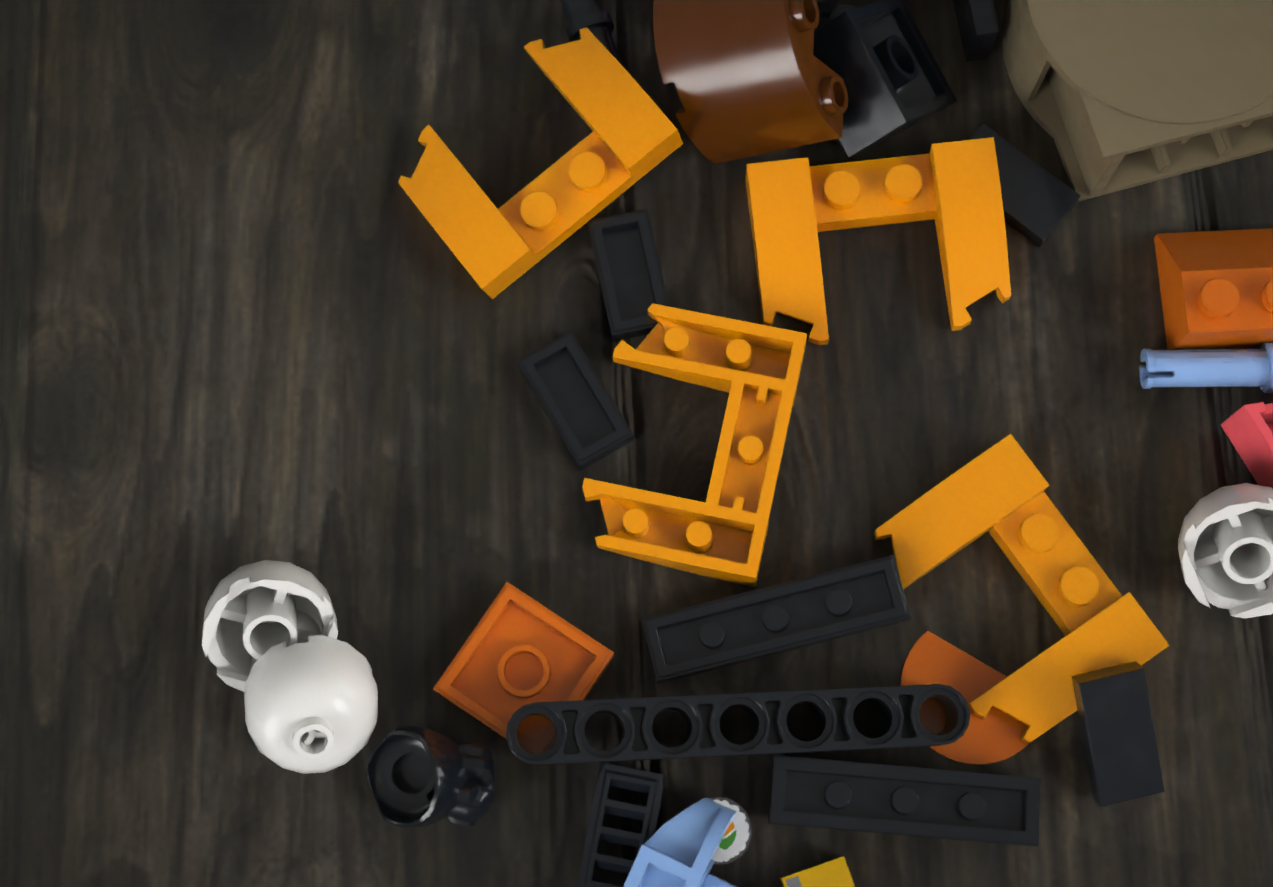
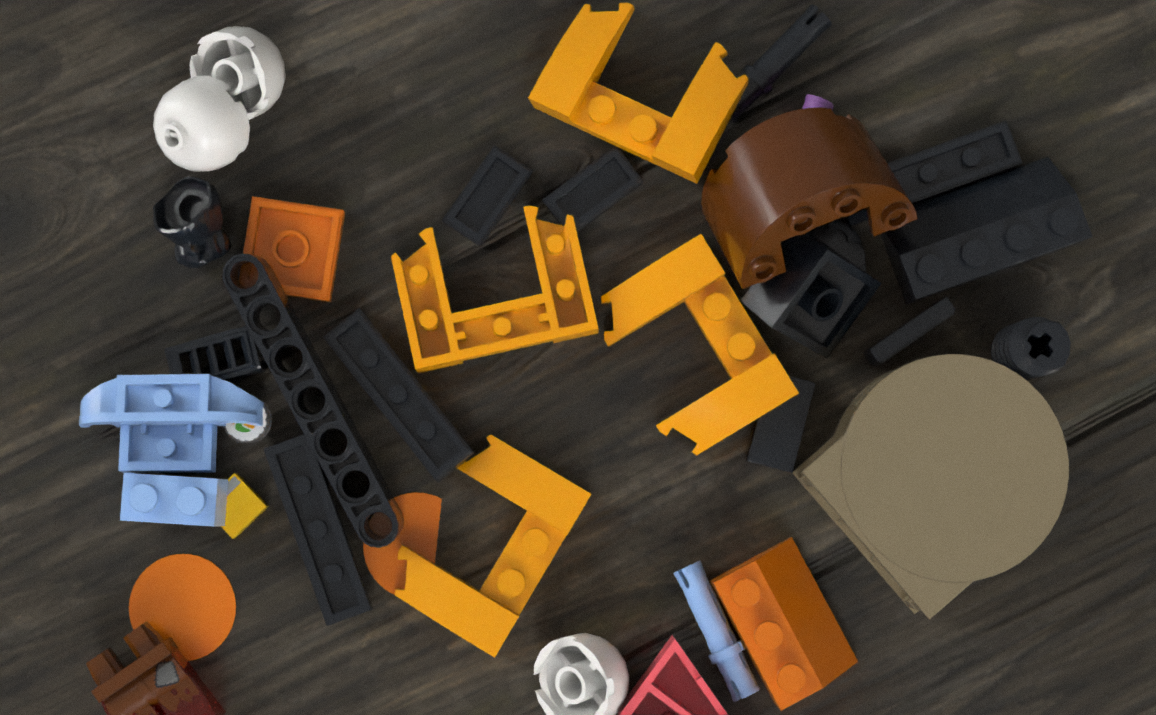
camera: 60 degrees right, 10 degrees up
black tile [1072,661,1165,807] -> none

